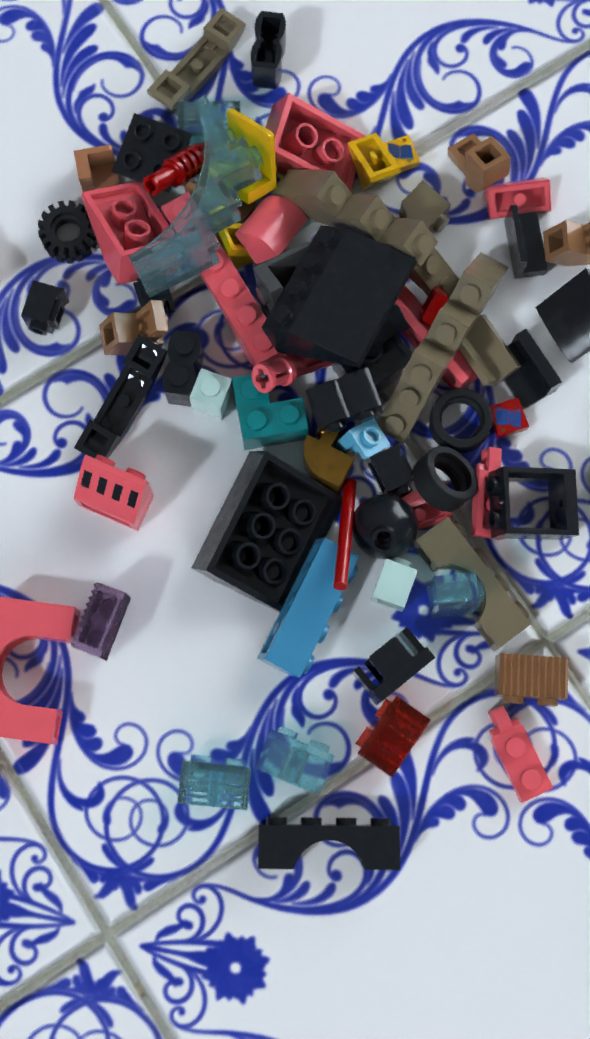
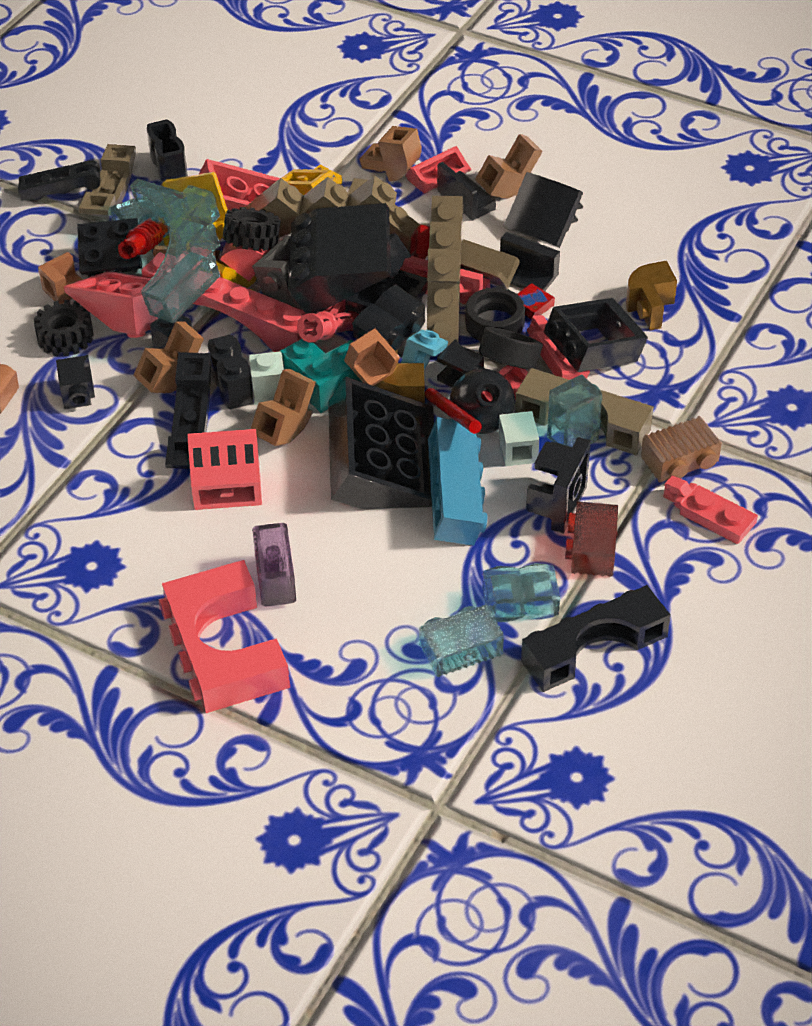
camera: 25 degrees left, 30 degrees down
none -> black plate [18,160,101,201]
none -> black tyre [223,207,281,251]
none -> medium nougat brick [251,369,316,446]
none -> nougat panel [344,329,400,386]

